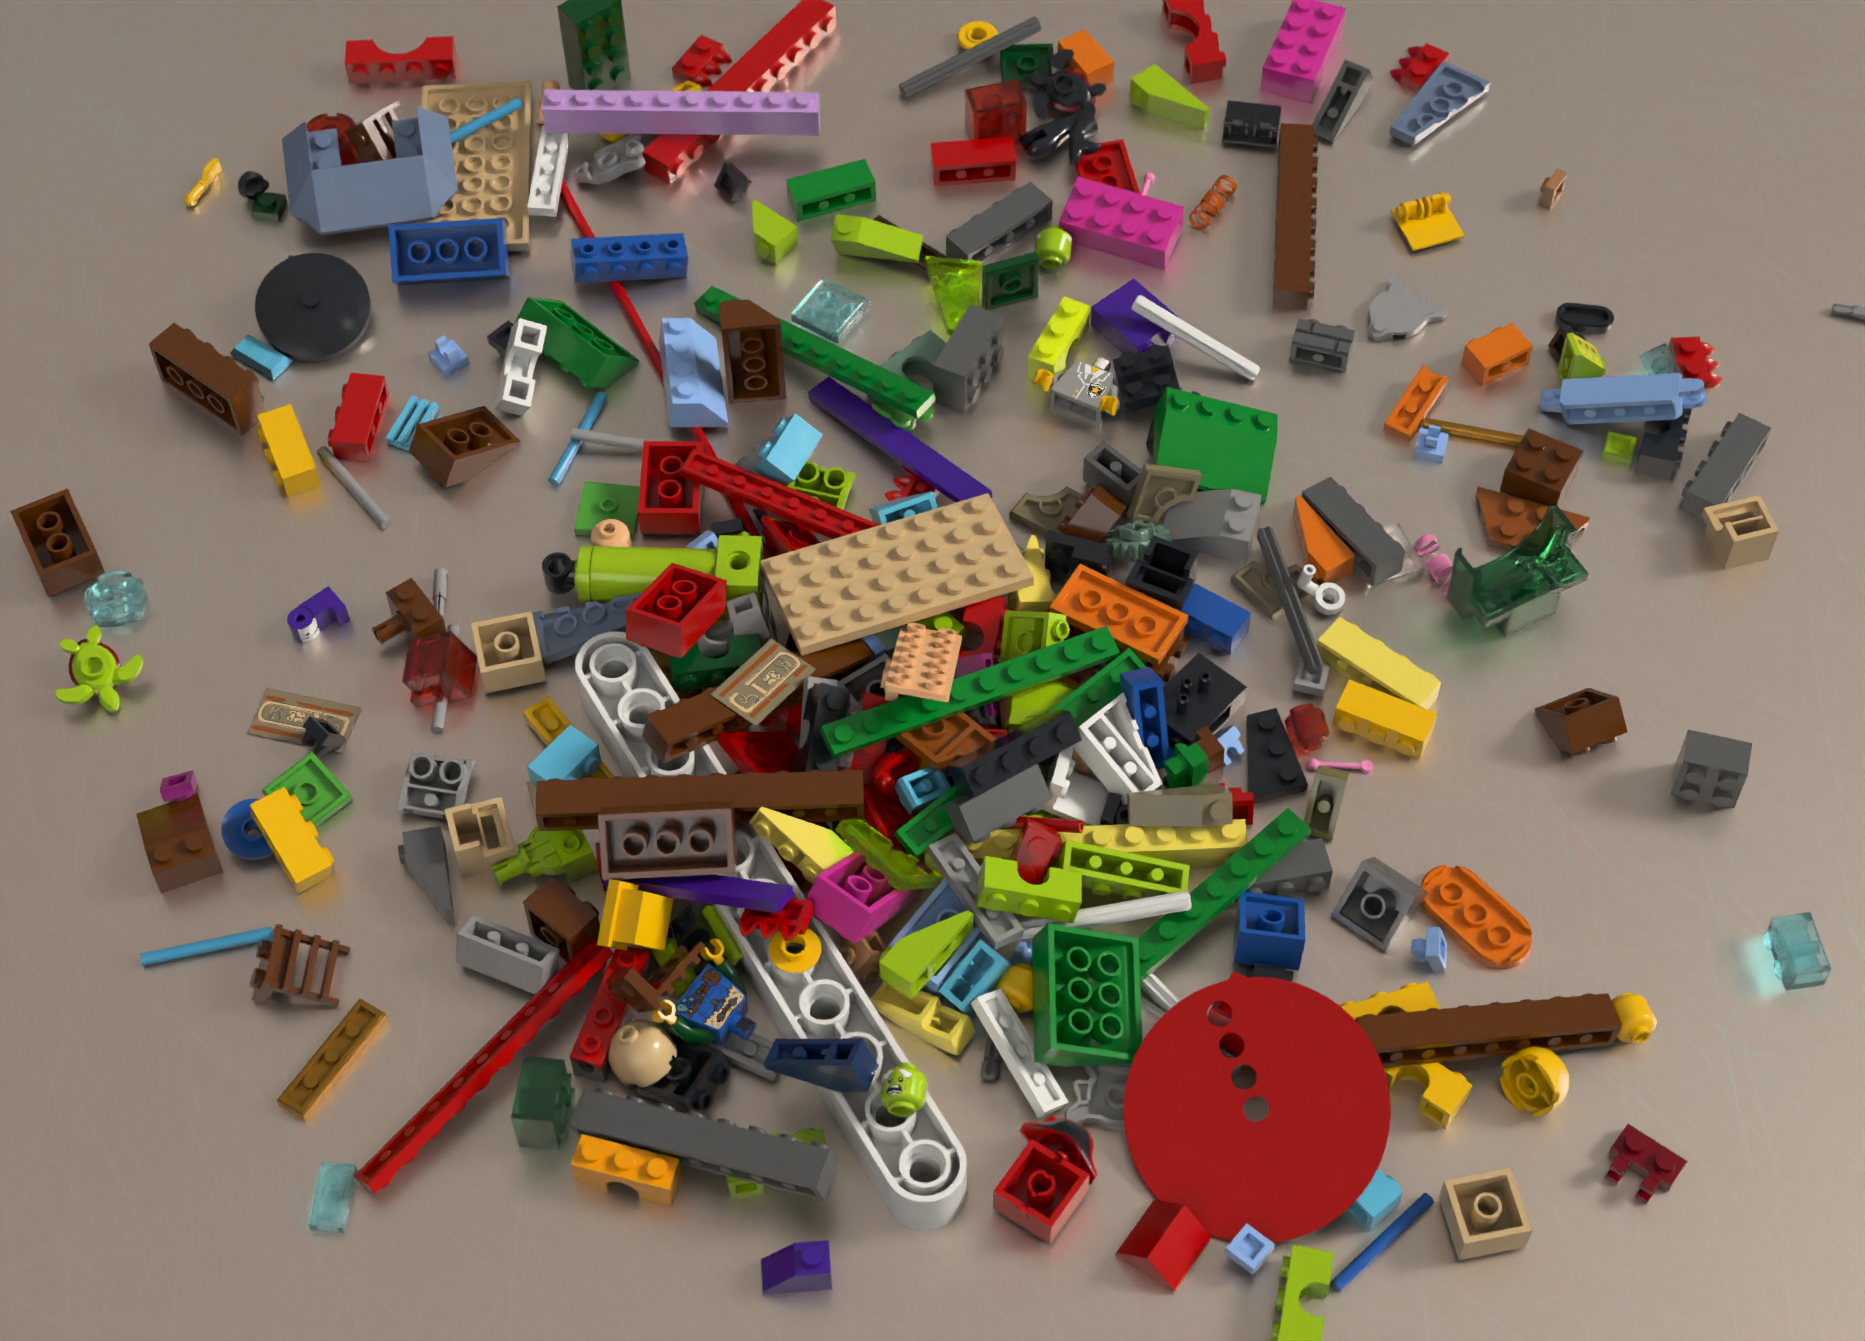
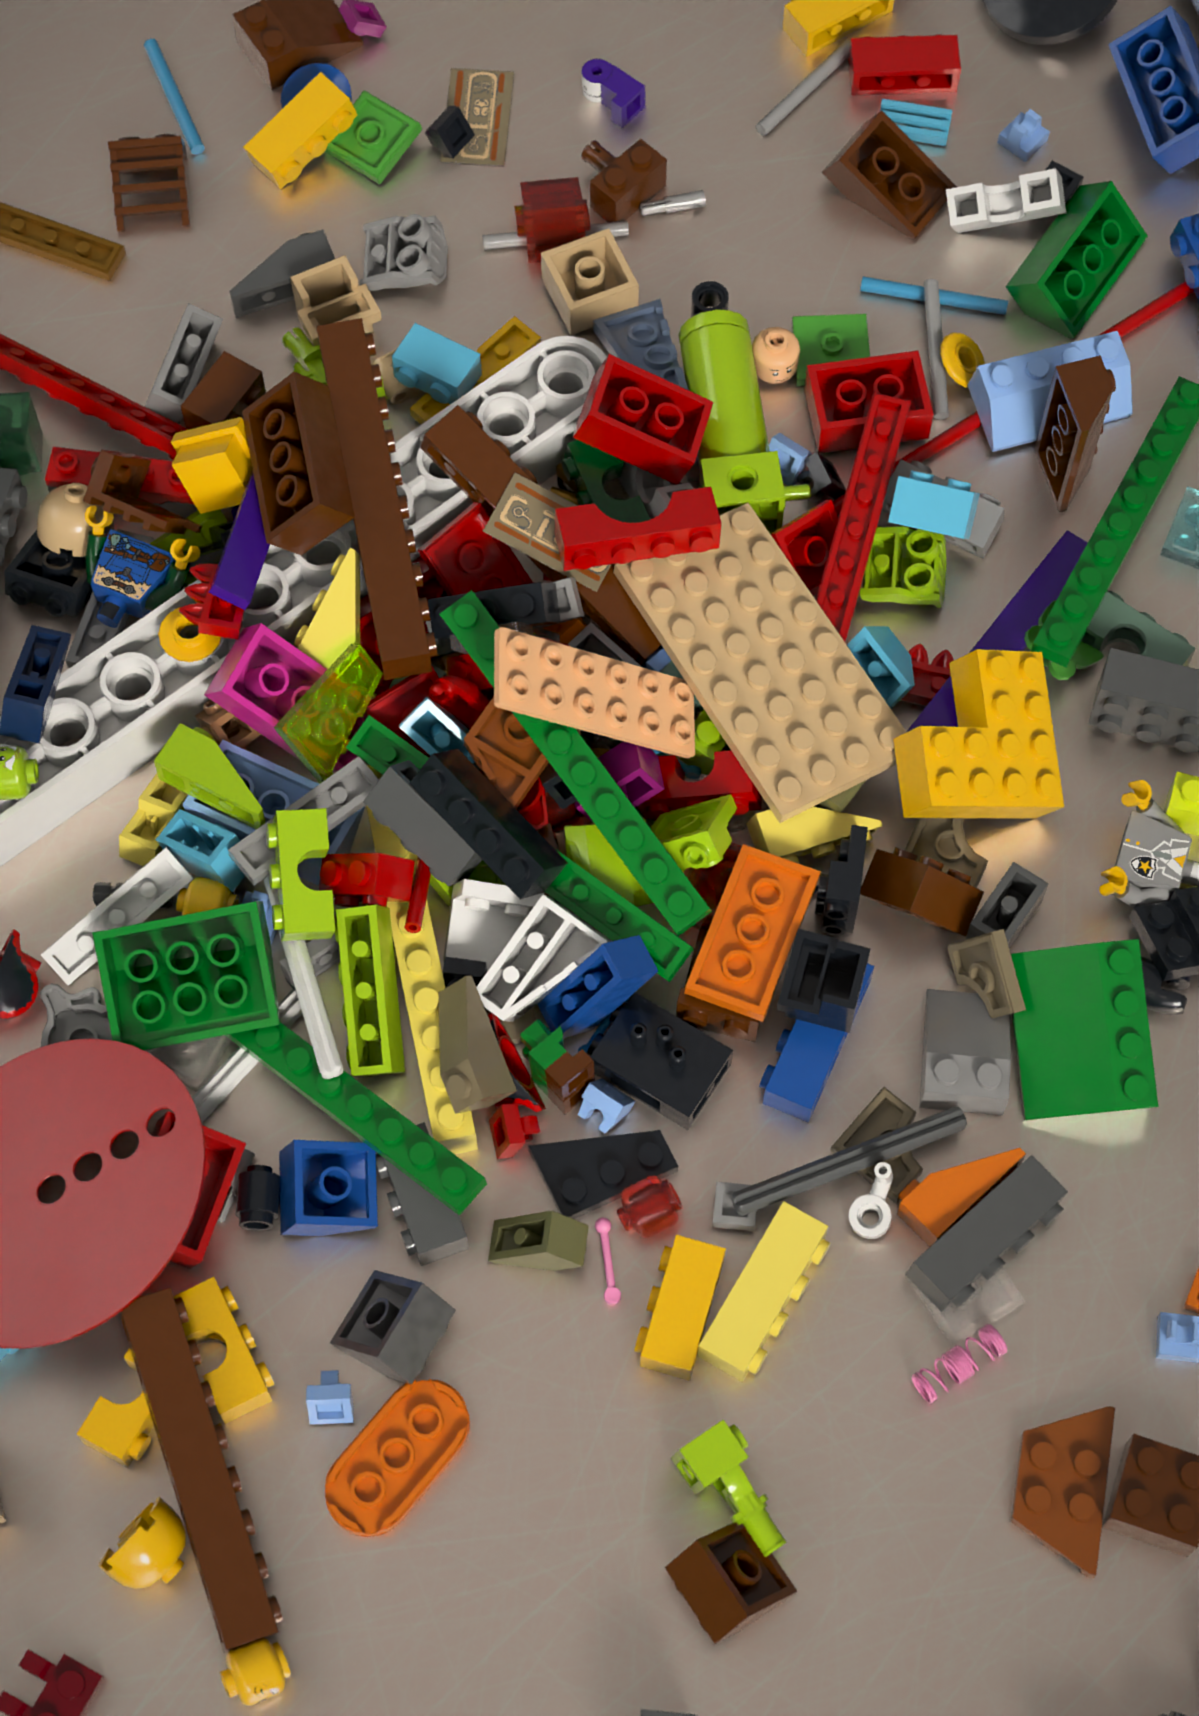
camera: 80 degrees right, 10 degrees up
sand green gear [1105,520,1171,562] -> none
clear green piece [1447,506,1589,637] -> none
none -> red arch [555,487,722,571]
none -> lime brick [671,1419,787,1557]
none -> yellow piece [893,649,1064,819]
none -> yellow piece [940,332,985,388]

